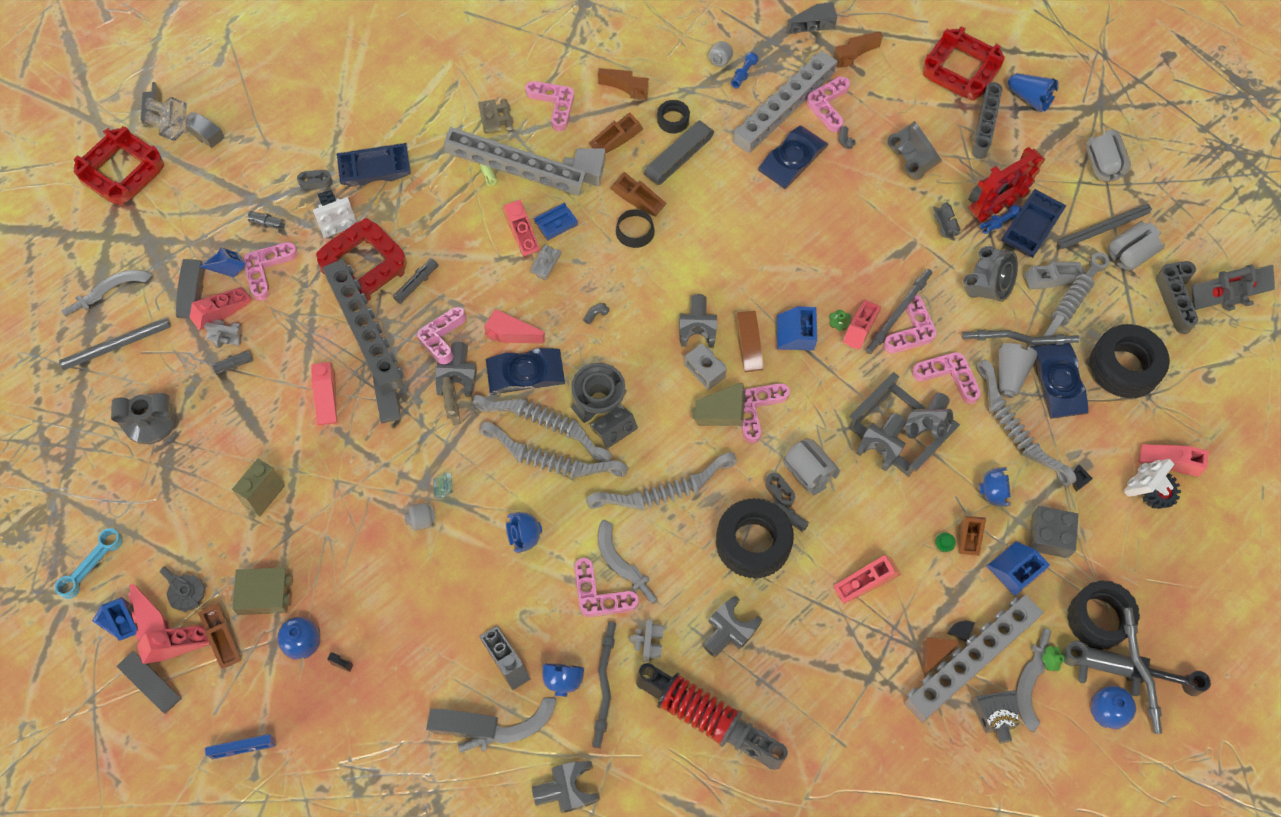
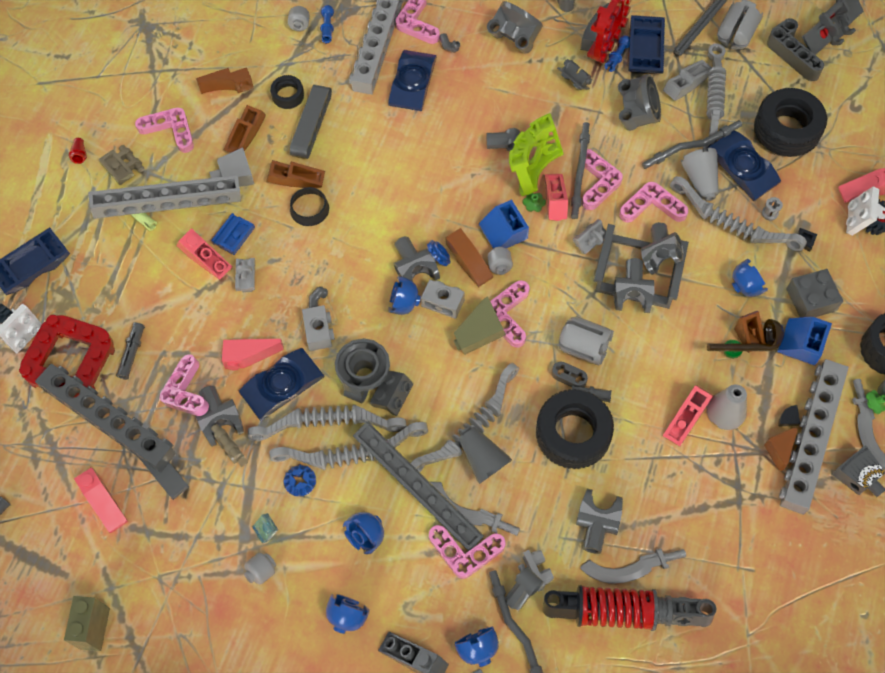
camera: 25 degrees left, 0 degrees up
none -> red cone [69,138,87,164]
none -> blue gear [283,464,316,496]
none -> light grey brick [302,305,335,351]
none -> blue cylinder [326,594,370,634]
none -> dark grey tile [353,421,484,551]
none -> blue cylinder [388,276,421,315]
none -> blue gear [427,240,451,266]
none -> dark grey cone [459,426,512,484]
none -> dark grey piece [486,128,521,151]
none -> light grey head [487,247,513,275]
none -> dark grey piece [505,567,544,610]
none -> lime fence [509,113,564,196]
none -> light grey hips [573,219,606,254]
none -> light grey sword [581,548,686,584]
none -> dark brown piece [707,319,785,351]
none -> light grey cone [707,384,747,430]
none -> light grey bush [762,197,783,221]

